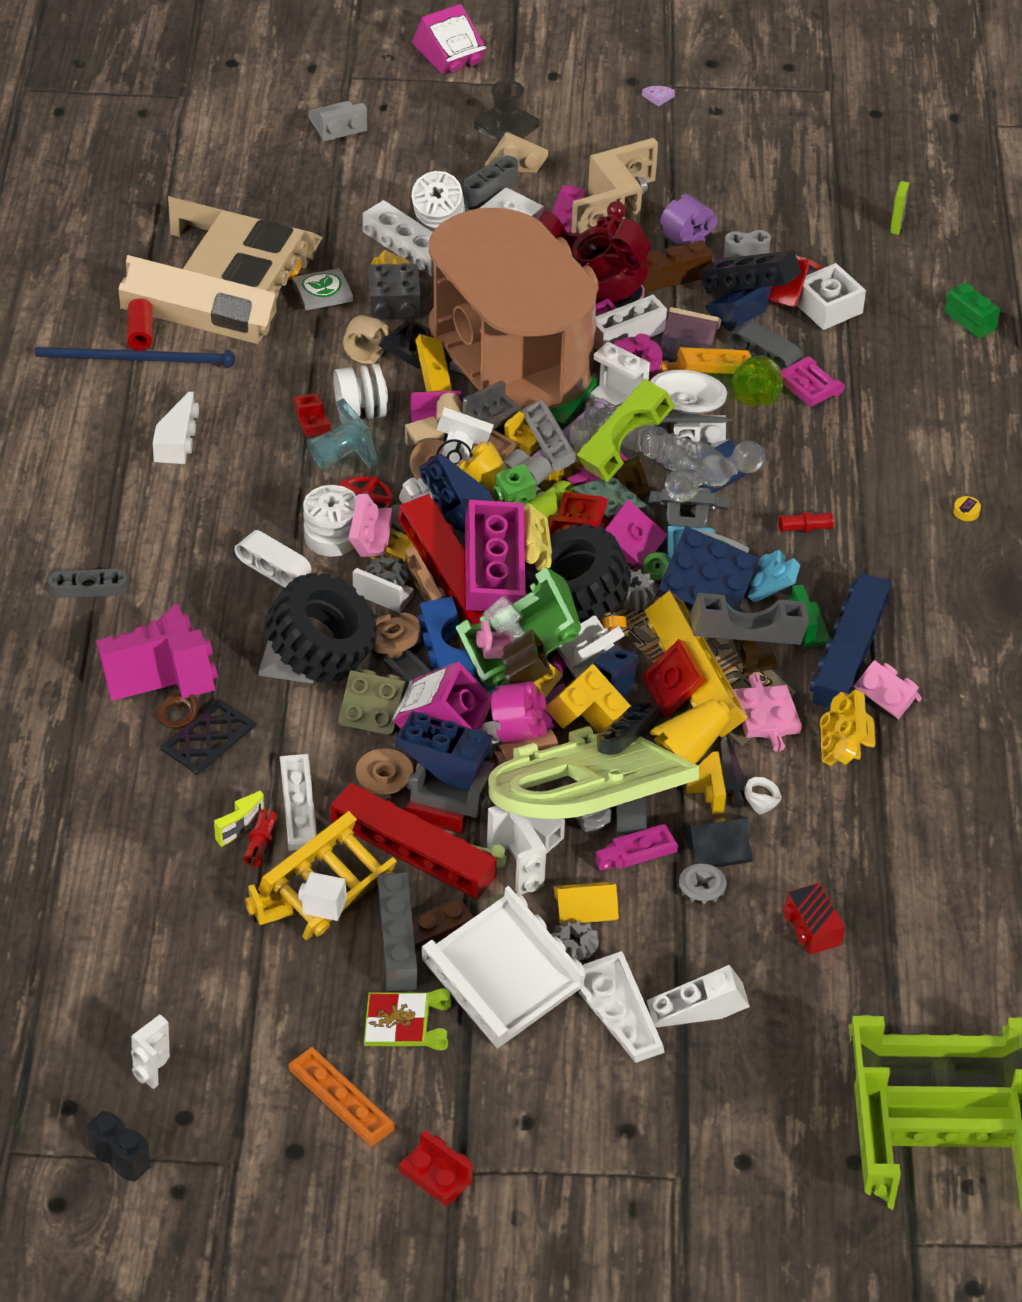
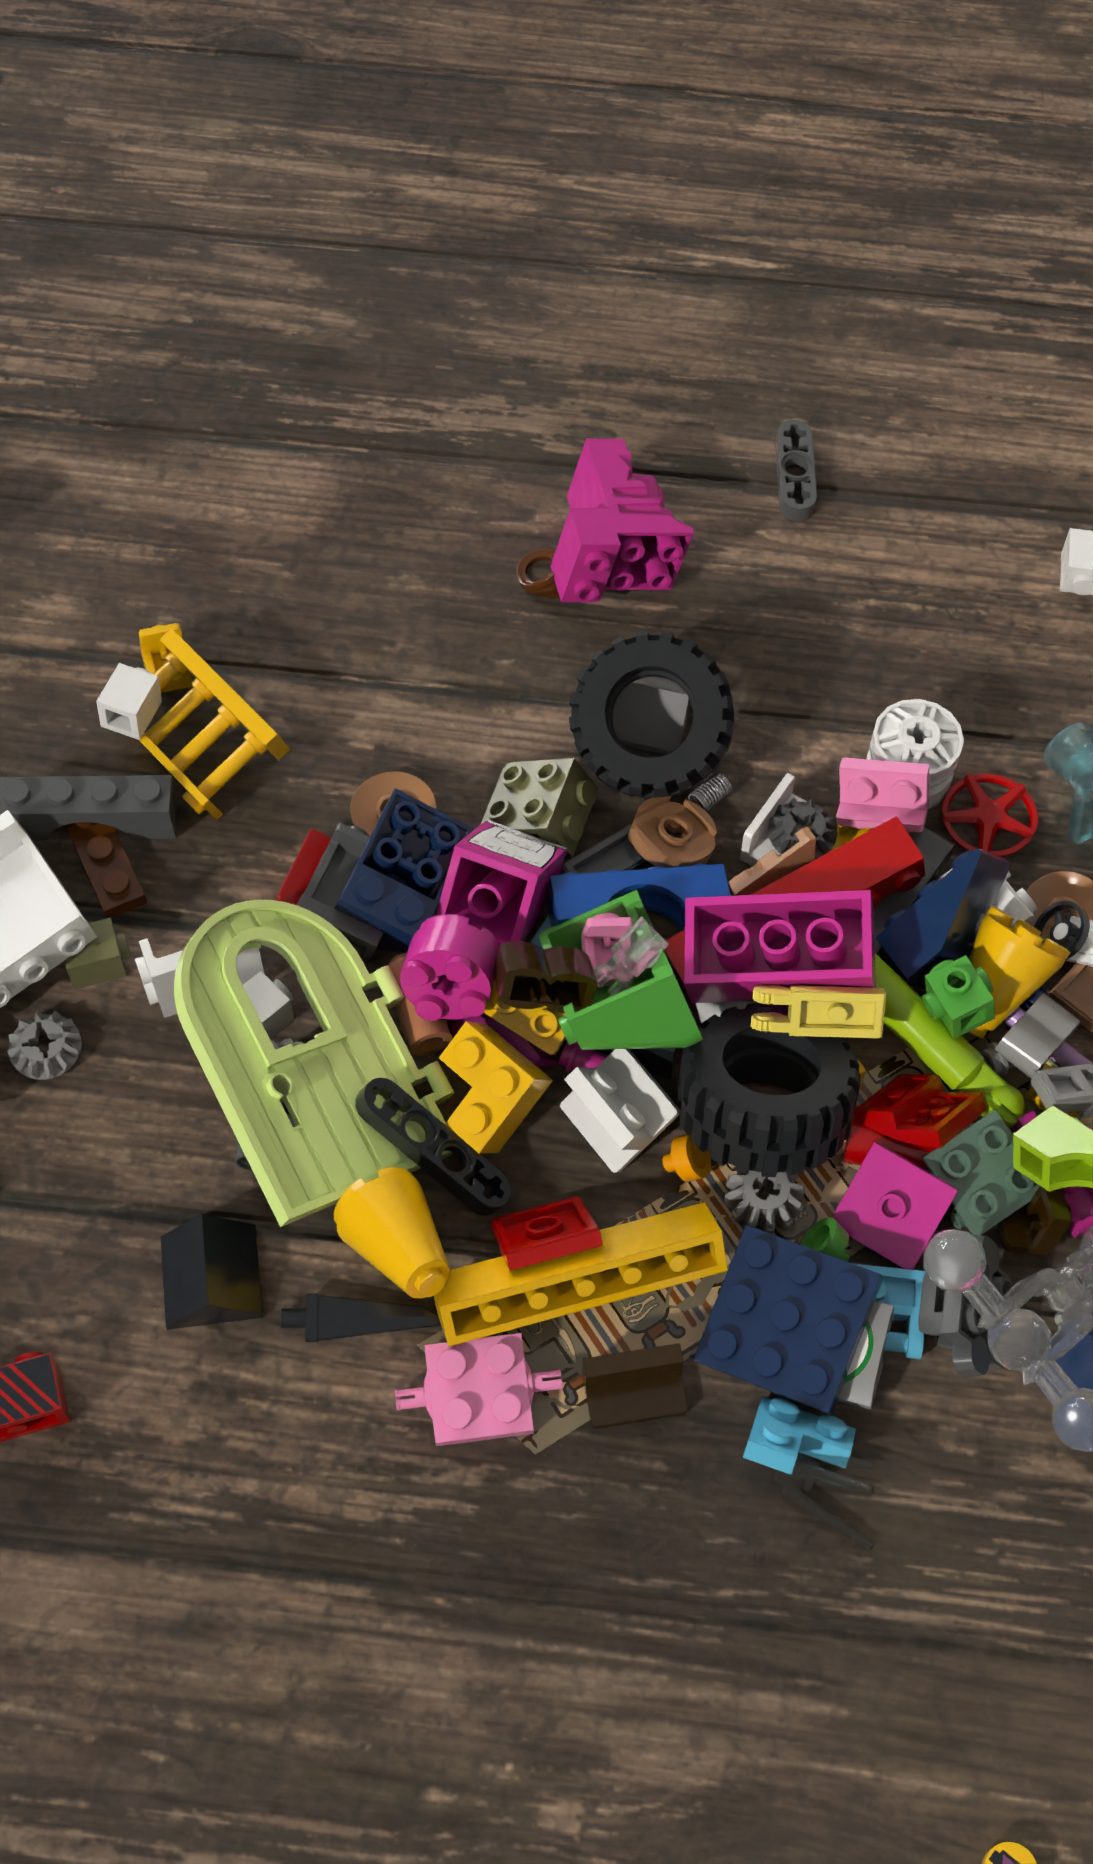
camera: 95 degrees right, 15 degrees up
black window [160,699,257,775] -> none
slope [214,790,264,847] -> none
white beam [235,530,312,587] -> none
red pin [243,809,277,867] -> none
white tile [280,754,317,851] -> none
red brick [331,783,497,900] -> none
yellow panel [554,881,619,925] -> none
dark blue torso [593,646,639,698] -> none
dark pink hinge [595,824,678,871] -> none
light grey gear [679,864,726,904] -> none
yellow slope [686,752,726,814] -> none
dark grey arch [690,593,809,645] -> none
white piece [744,777,782,814] -> none
red pin [778,512,834,533] -> none
green bracket [788,585,829,648] -> none
dark blue brick [810,573,892,708] -> none
yellow piece [820,689,875,766] -> none
bright pink bracket [854,660,922,720] -> none

